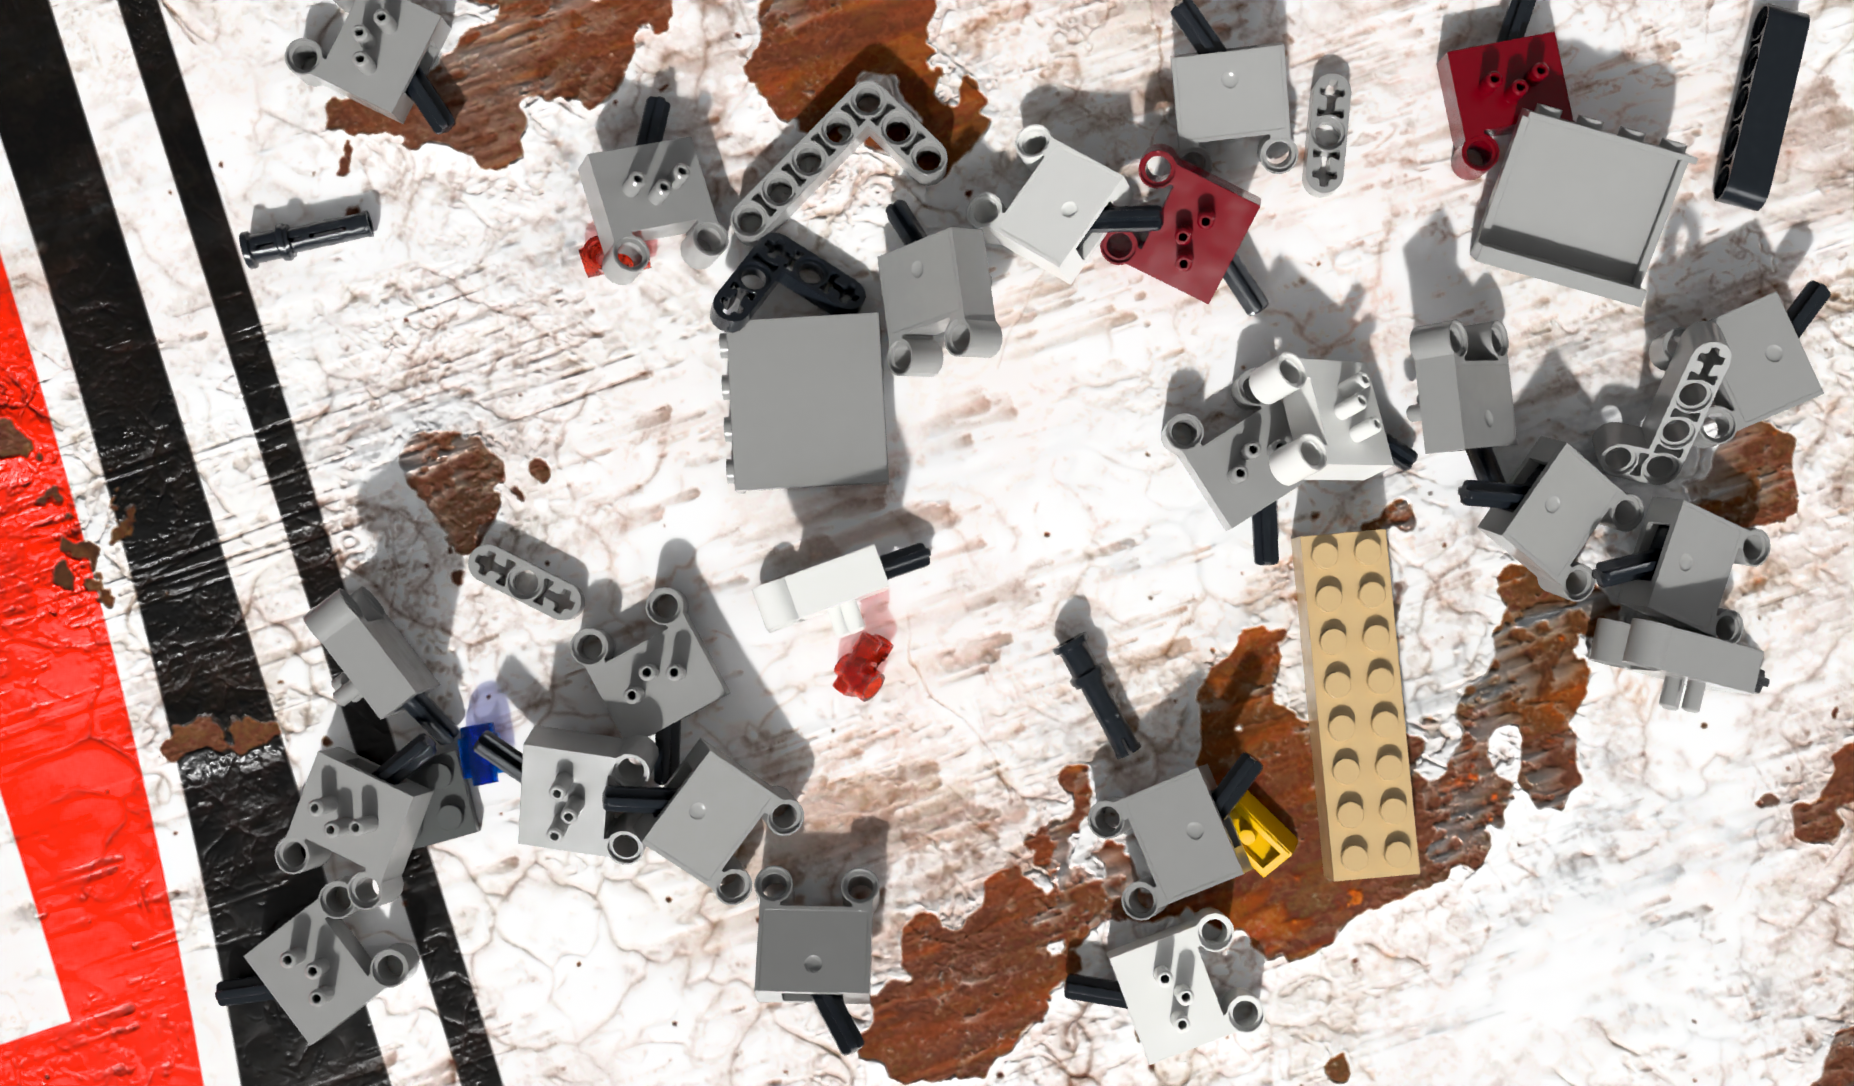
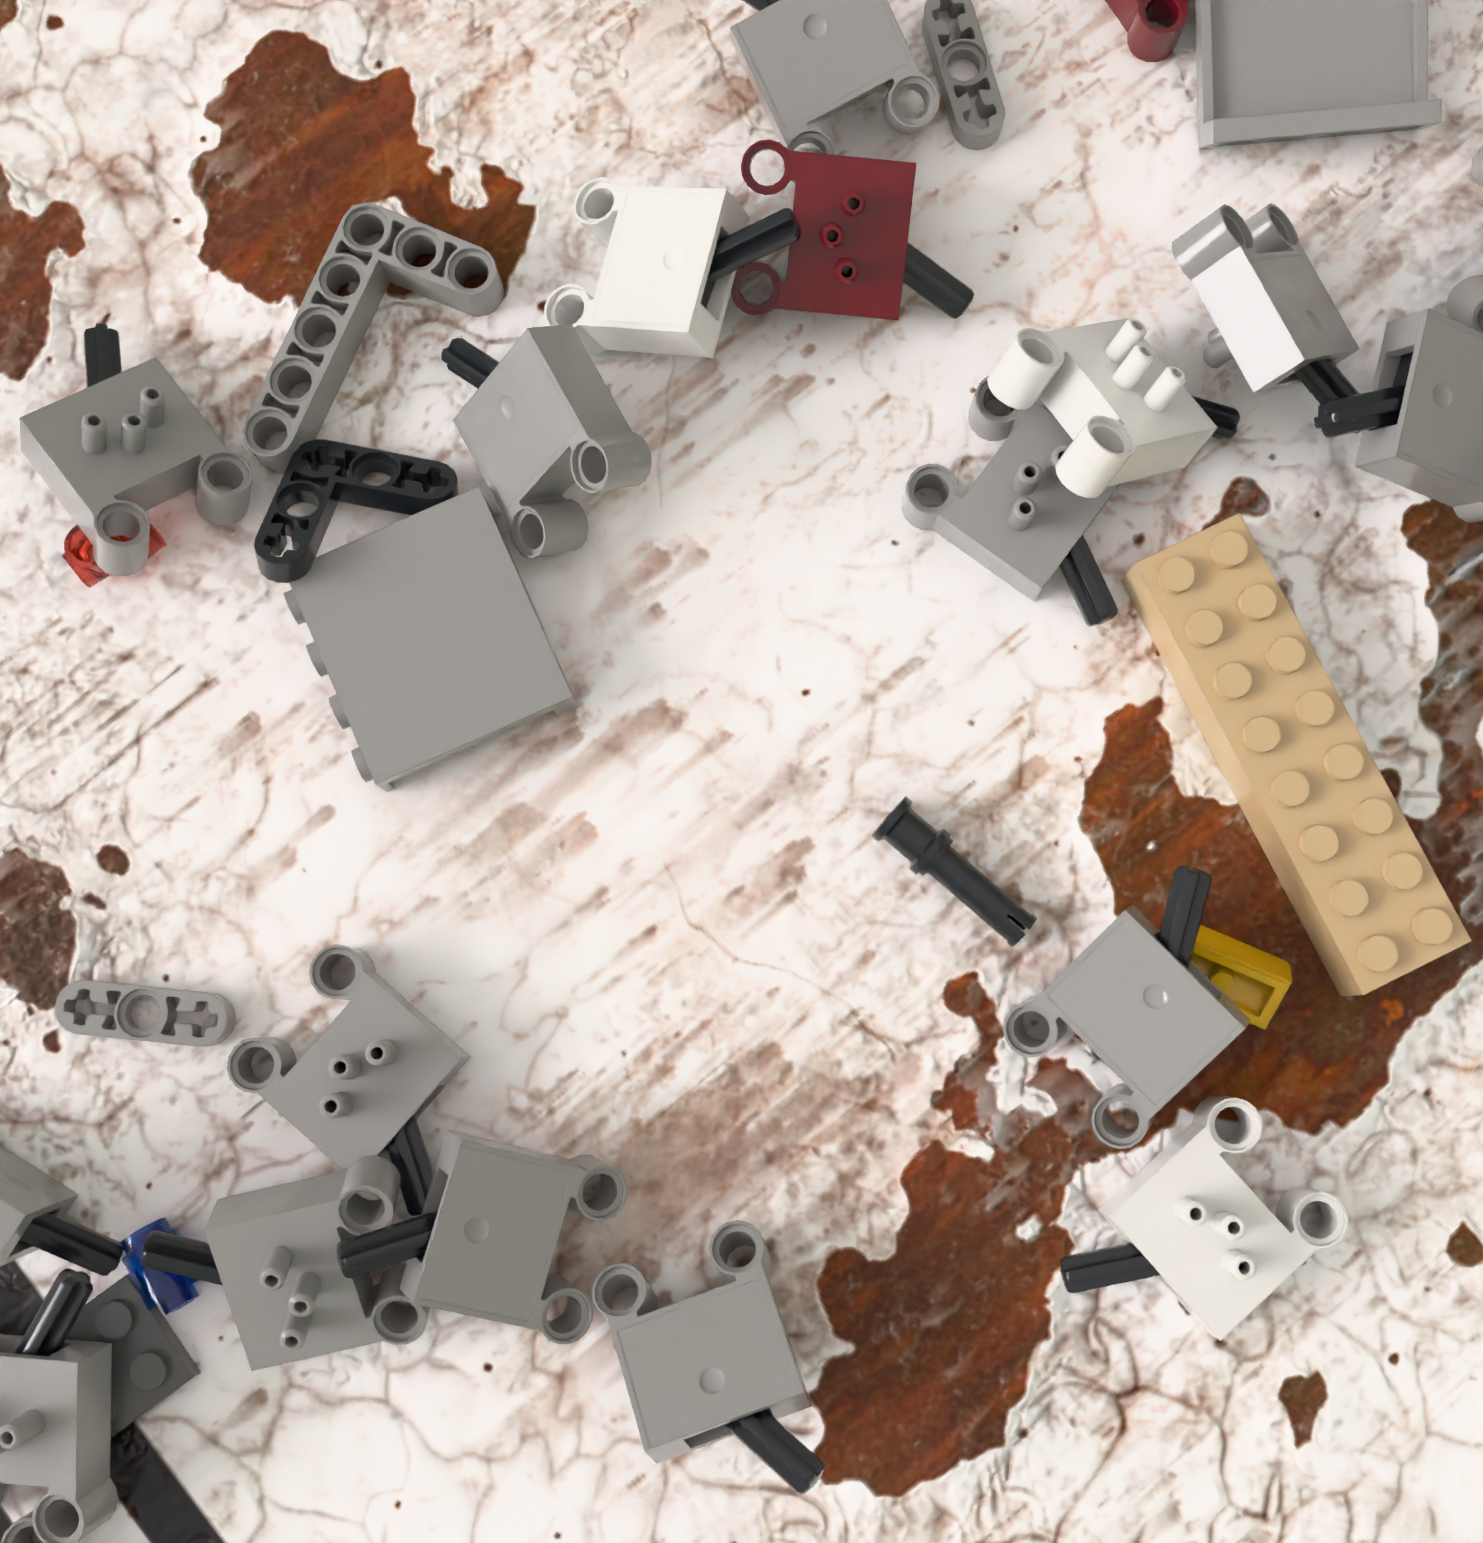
camera: 20 degrees left, 5 degrees down
white piece [752,543,931,638] -> none
clear red plate [832,631,894,702] -> none

